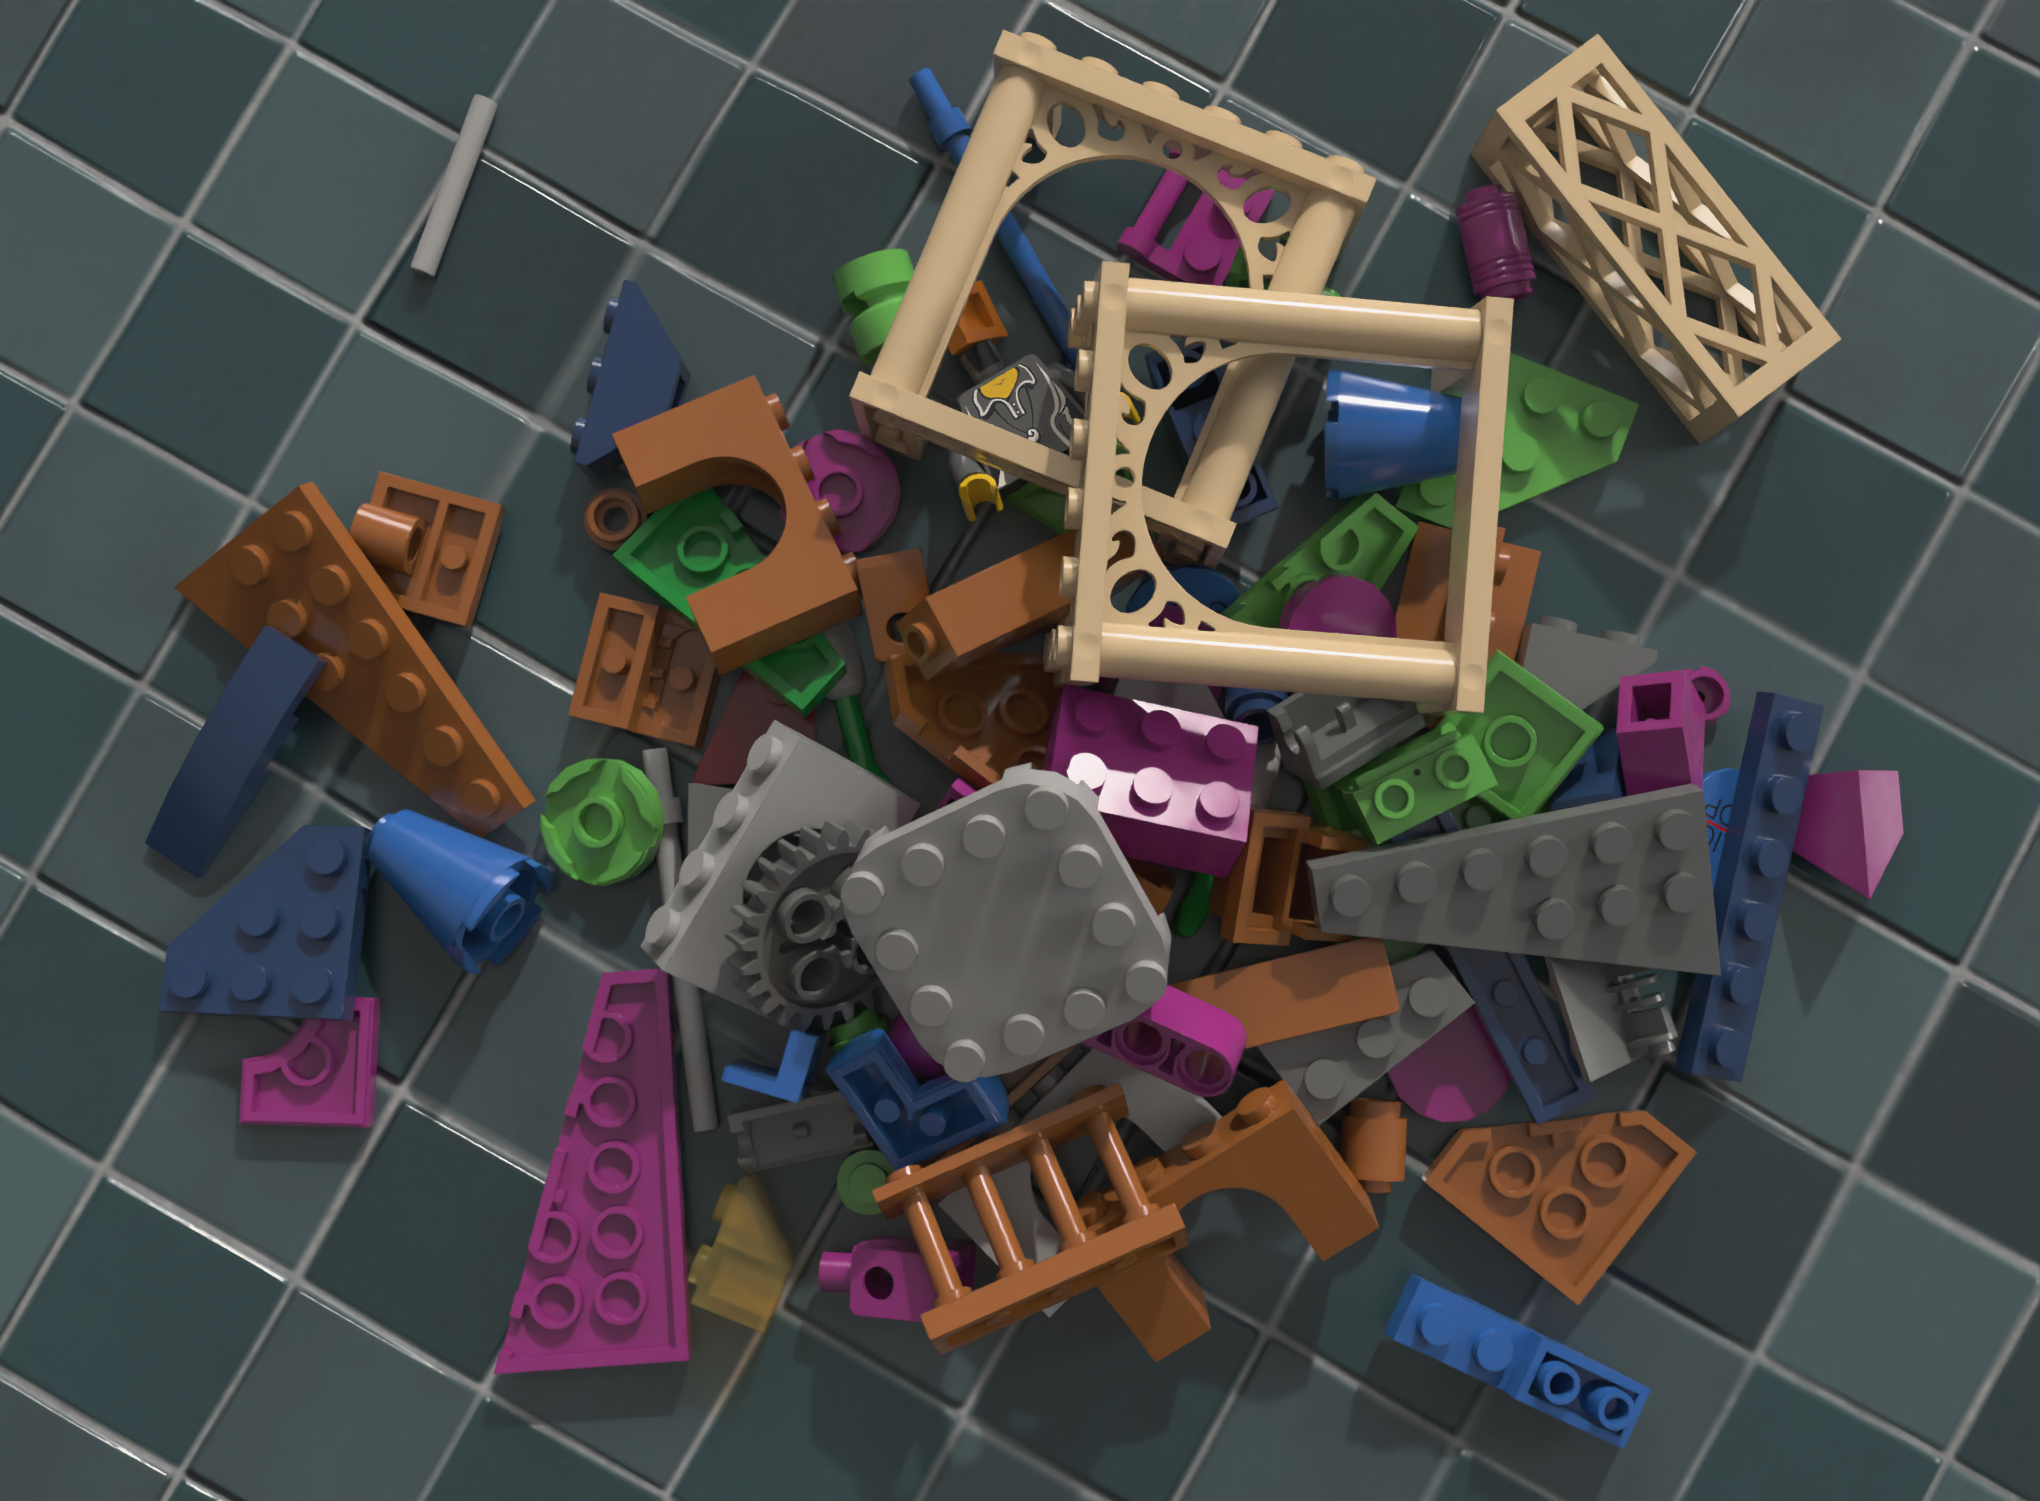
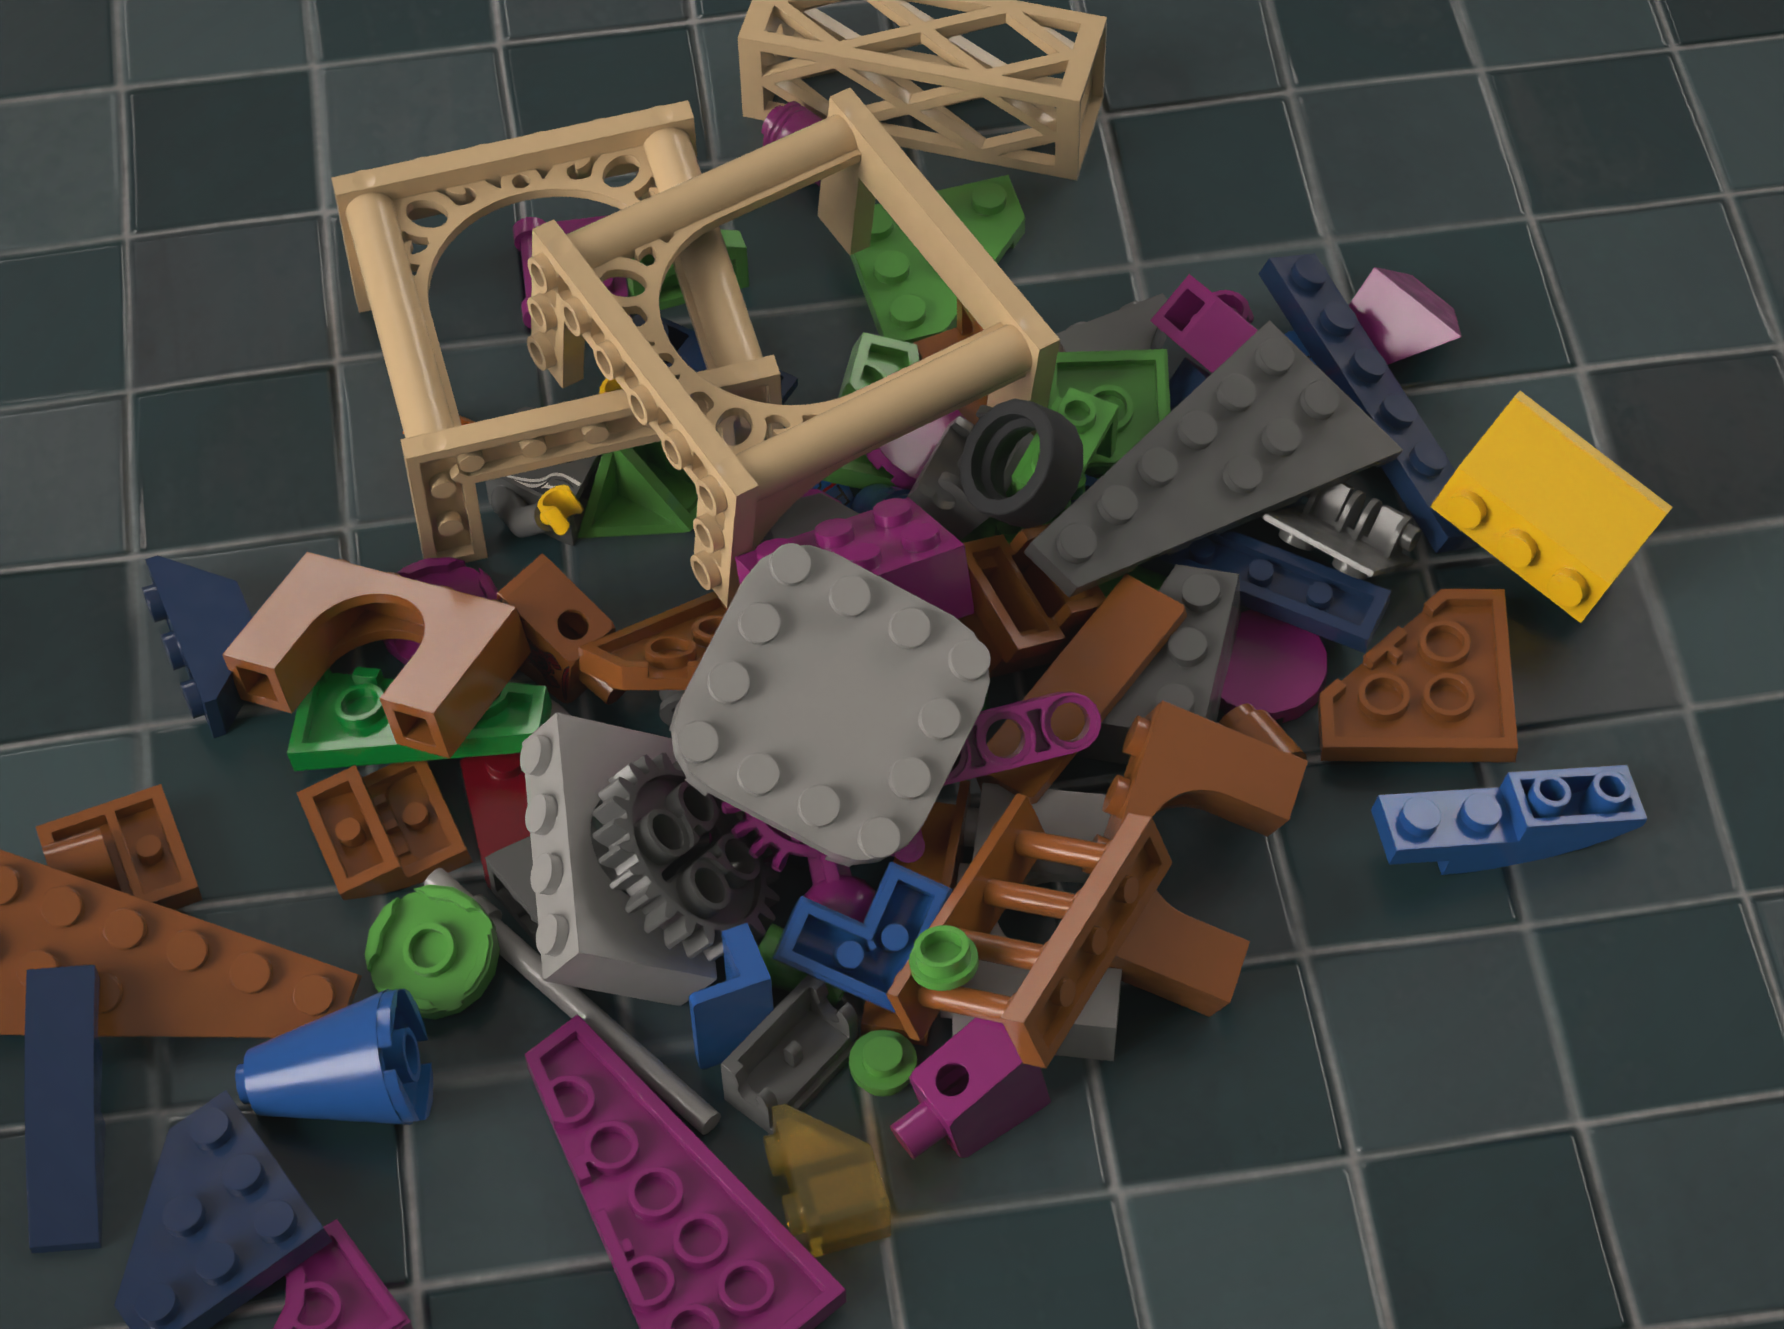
camera: 35 degrees left, 30 degrees down
dark orange plate [584,488,648,552] -> none
bright green wheel [831,249,914,365] -> none
dark orange slope [896,529,1165,682] -> none
blue bar [909,68,1078,370] -> none
blue cone [1325,371,1462,500] -> none
none -> bright green plate [909,925,979,991]
none -> black tyre [960,398,1083,529]
none -> yellow slope [1430,391,1673,623]

